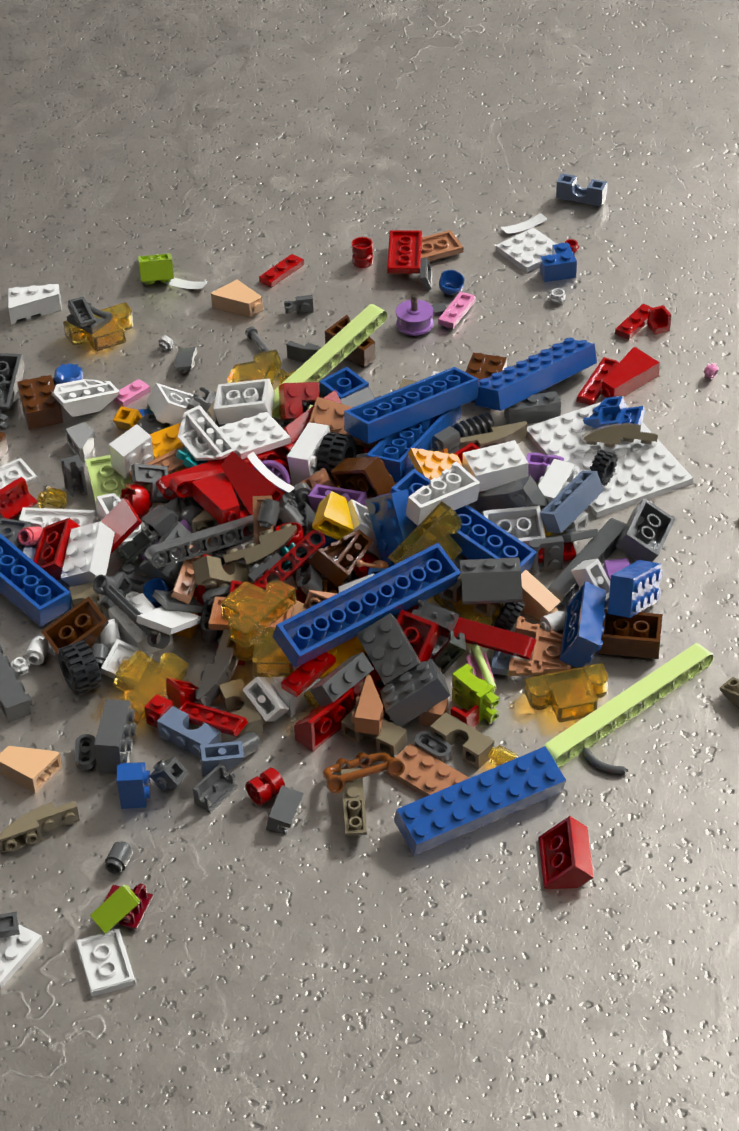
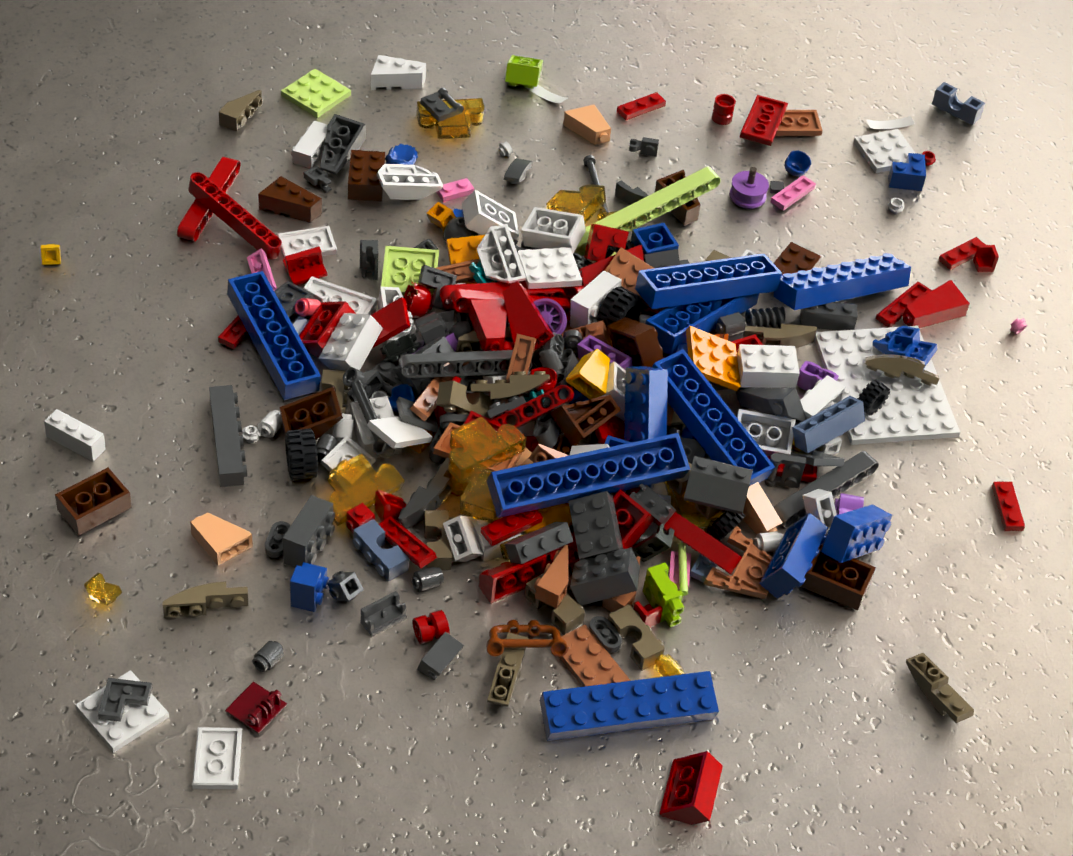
camera: 10 degrees right, 5 degrees up
clear yellow bracket [37,485,67,509] -> none
light grey slope [65,422,95,462] -> none
dark grey slope [68,296,96,327] -> none
lime hinge [90,885,141,934] -> none
white brick [109,424,154,479] -> none
dark grey hinge [186,387,217,413] -> none
sand blue slope [200,741,244,777] -> none
white sticker [247,452,294,492] -> none
dark grey brick [257,499,280,529] -> none
nougat hinge [356,560,389,568] -> none
clear yellow brick [388,501,462,565] -> none
white wedge [406,462,480,526] -> none
dark grey tile [420,258,432,291] -> none
clear yellow brick [525,663,609,722] -> none
yellowish green beam [543,643,714,768] -> none
dark grey piece [582,748,628,775] -> none
dark grey brick [615,498,675,562] -> none

